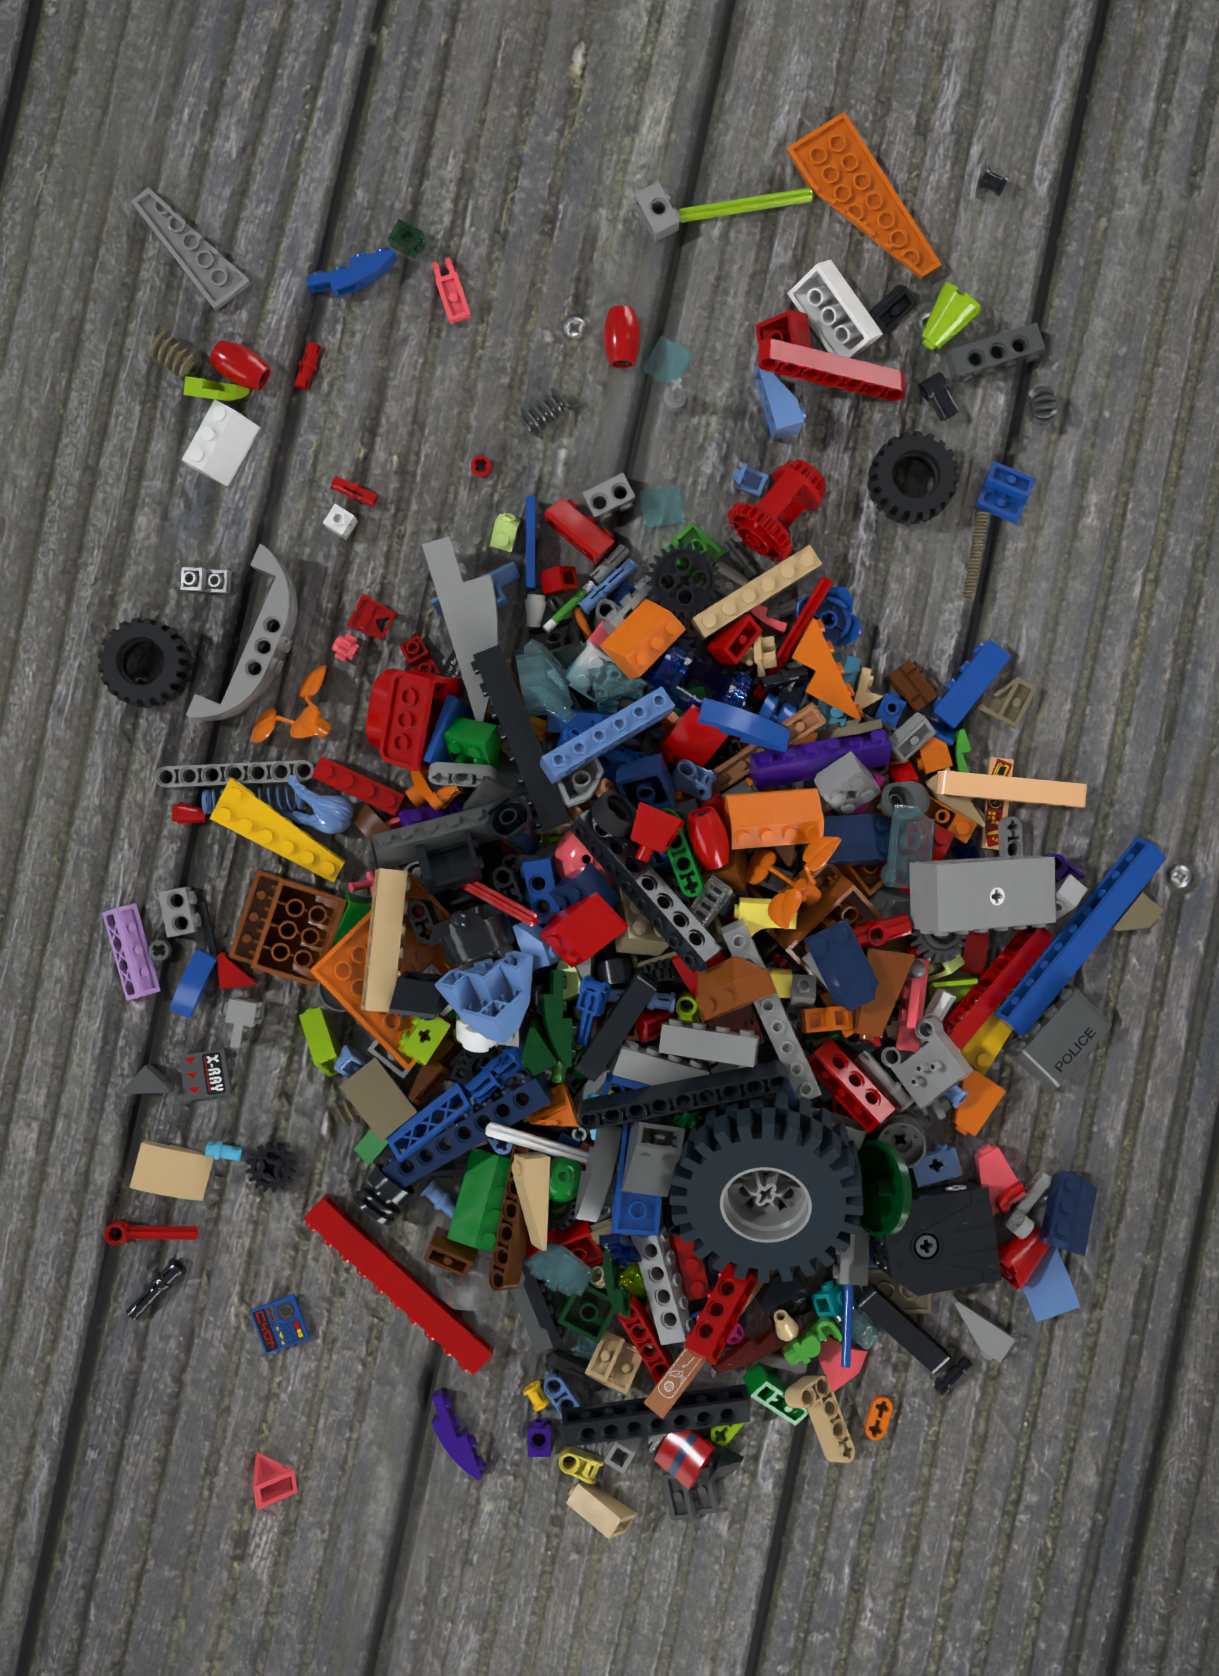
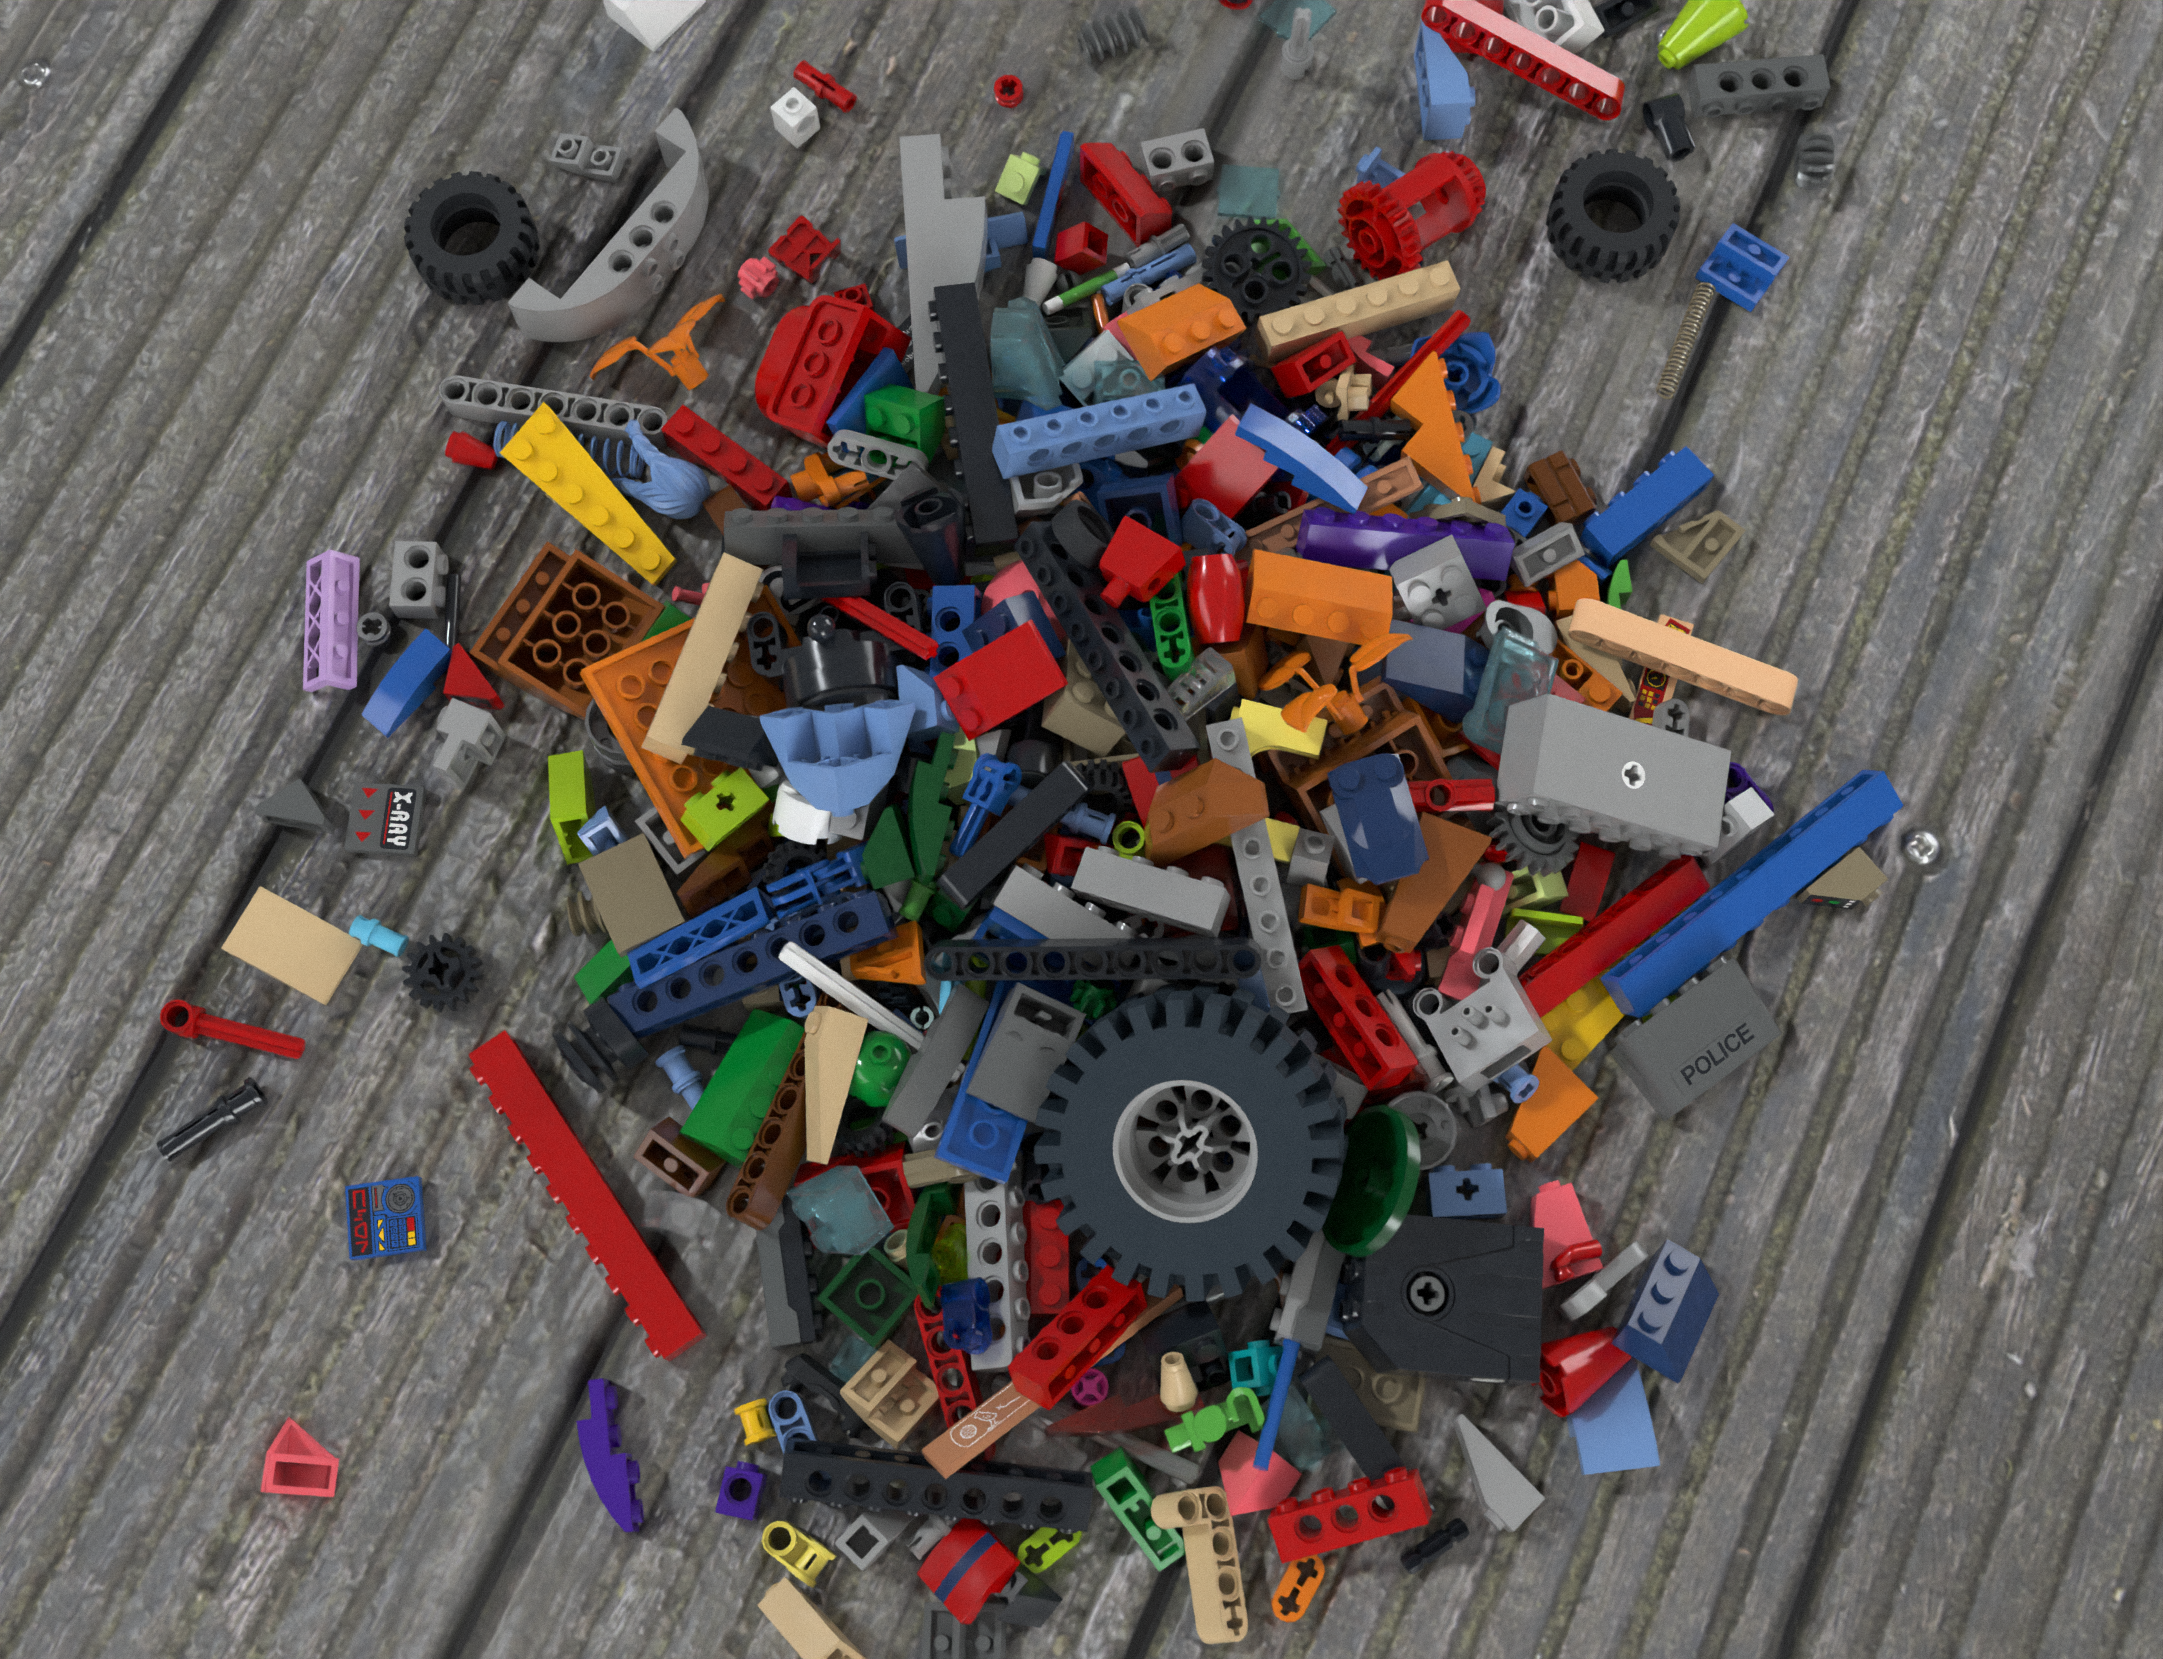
camera: 10 degrees right, 15 degrees down
clear blue slope [599,1234,641,1267] -> none
none -> clear blue piece [940,1277,992,1355]
none -> red brick [1267,1467,1432,1564]

